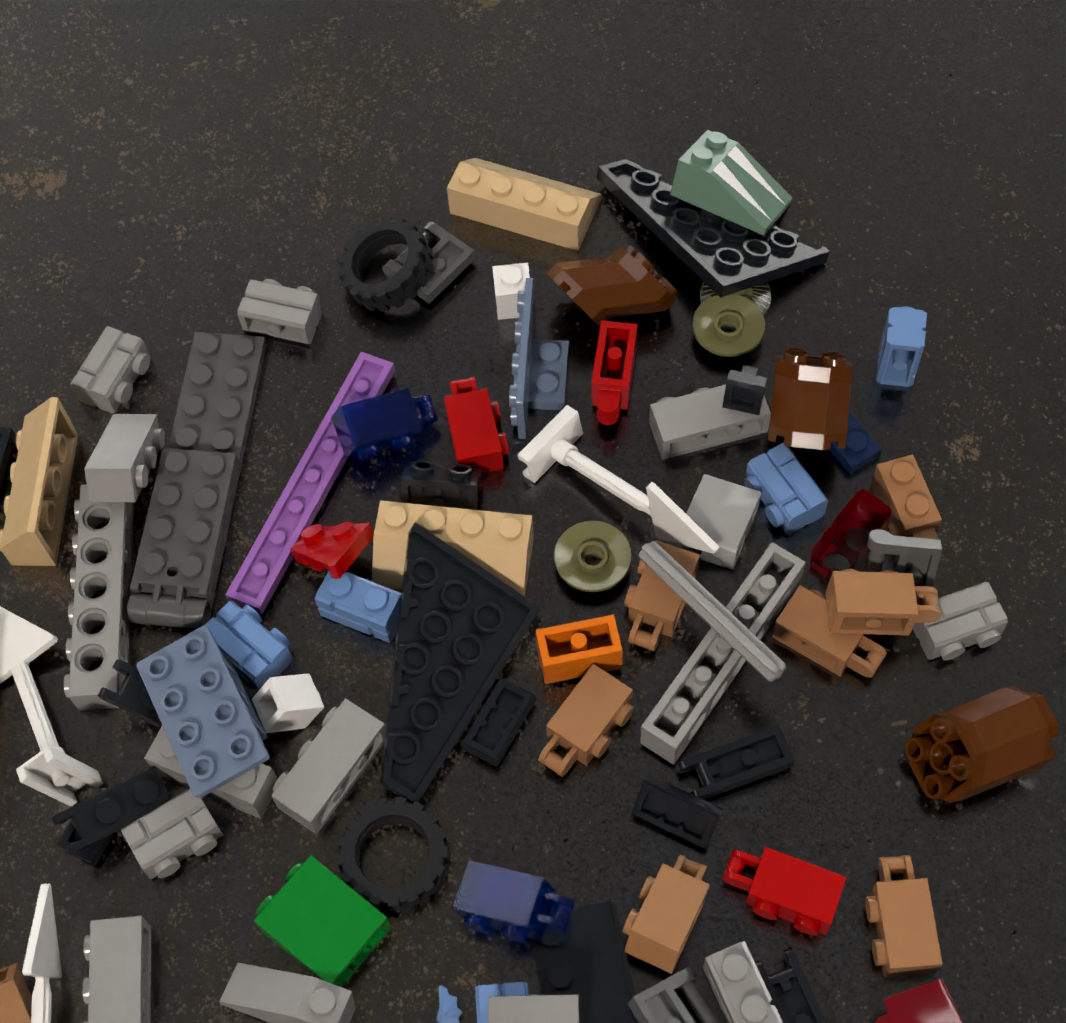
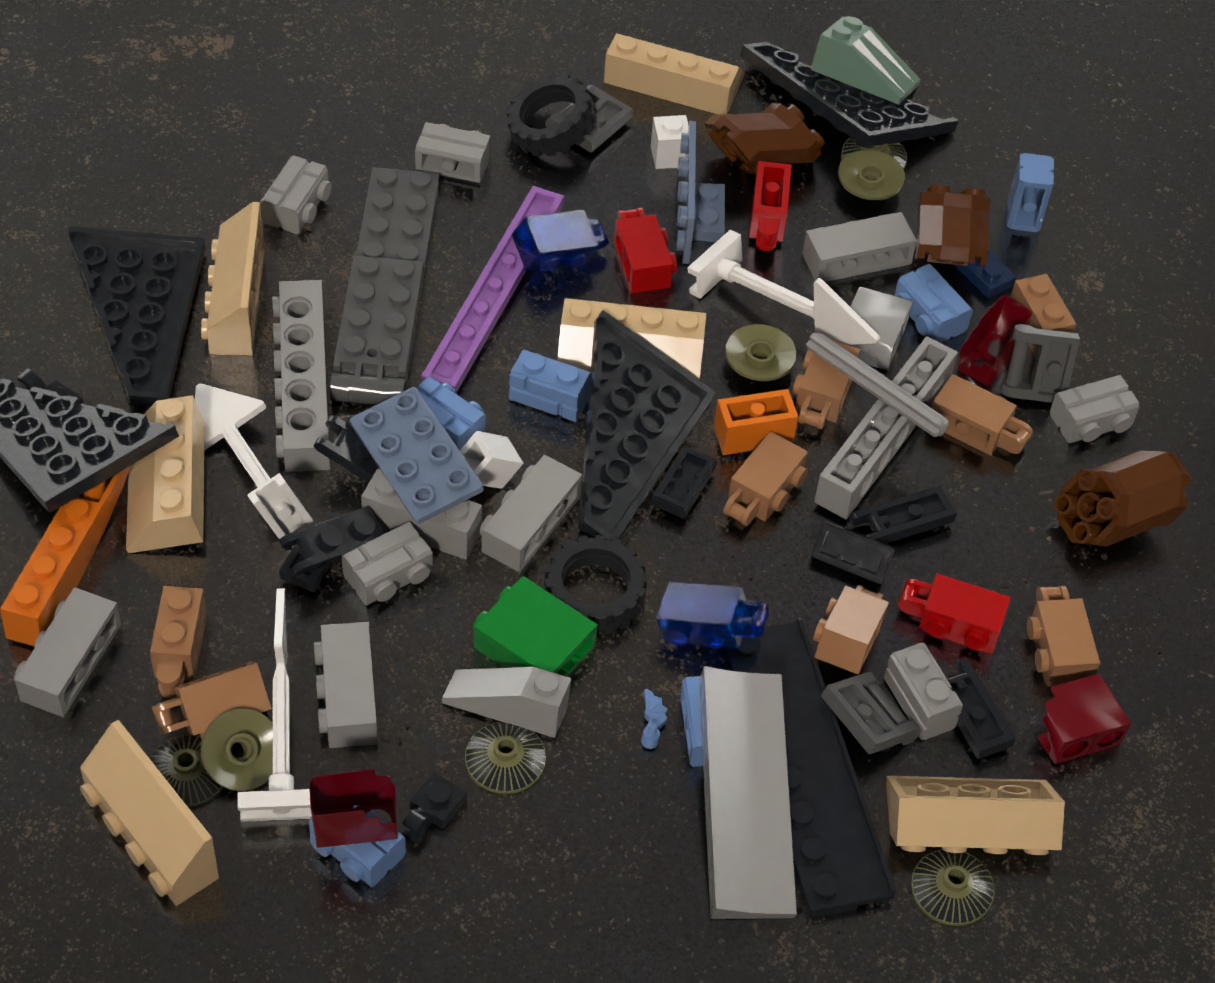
camera: 10 degrees left, 10 degrees down
light grey brick [84,414,165,502] -> none
red wing [290,522,374,579] -> none
black bracket [400,460,481,510] -> none
black tile [722,365,767,415] -> none
medium nougat brick [825,569,941,635] -> none

